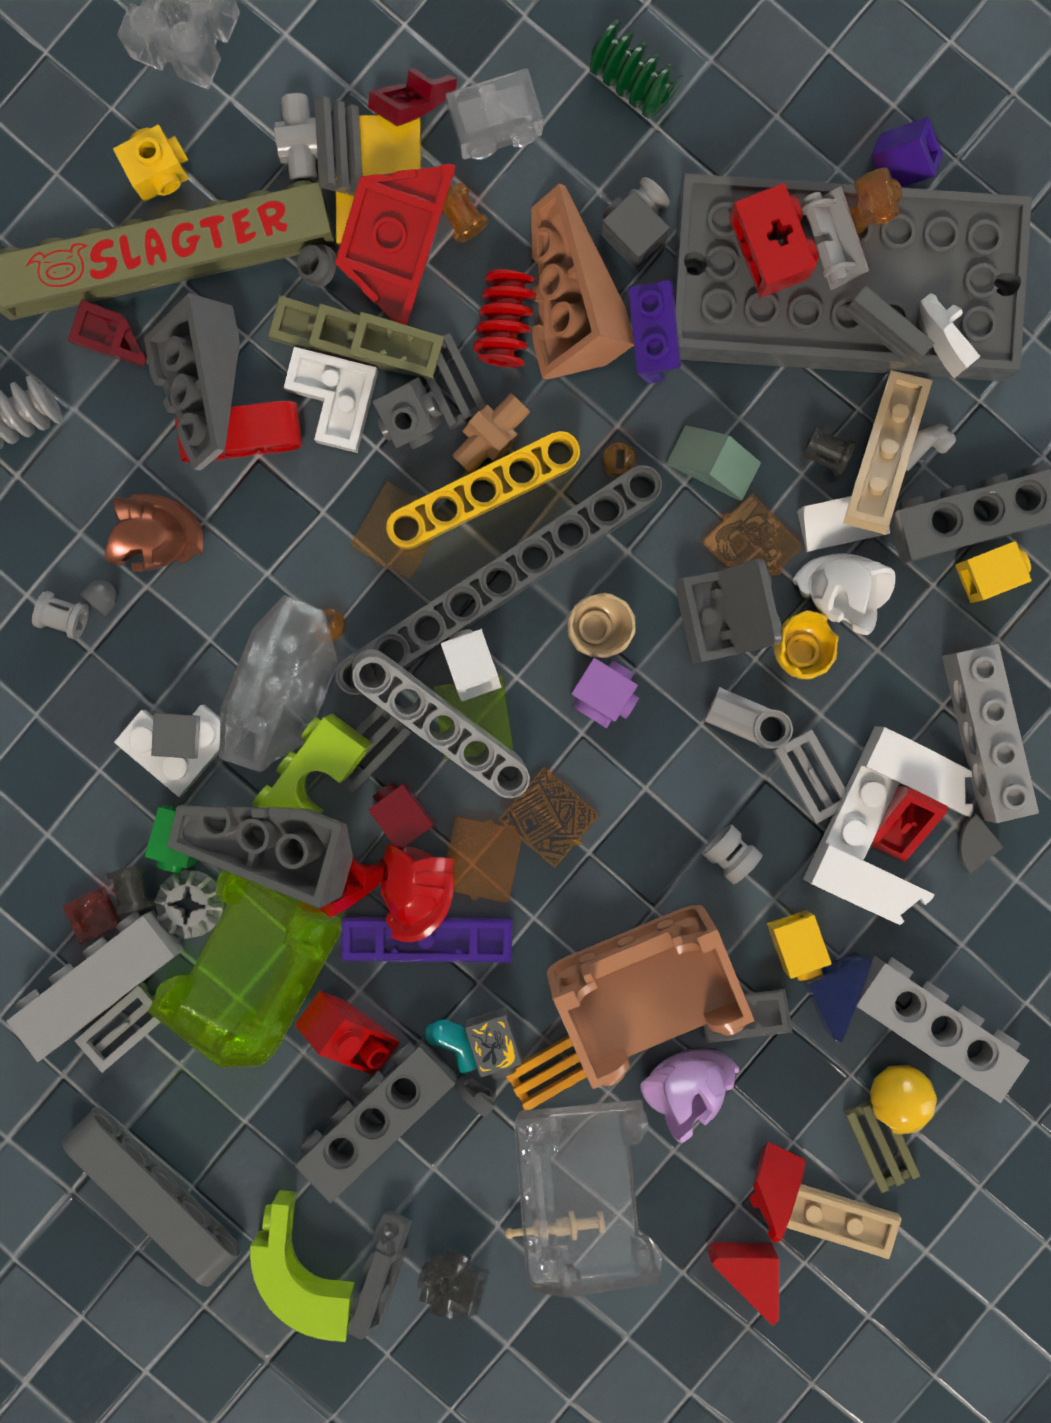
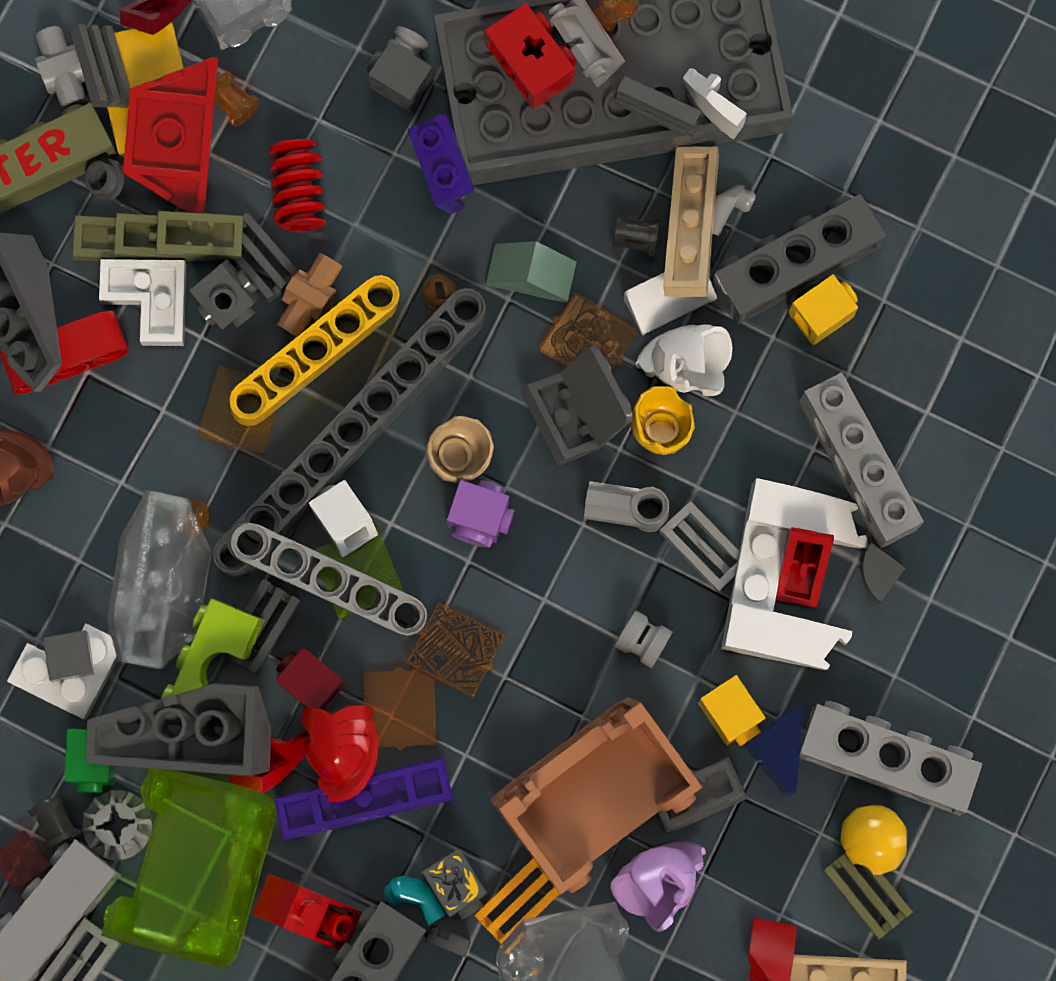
camera: 20 degrees left, 10 degrees down
nougat wedge [531,184,634,379] -> none

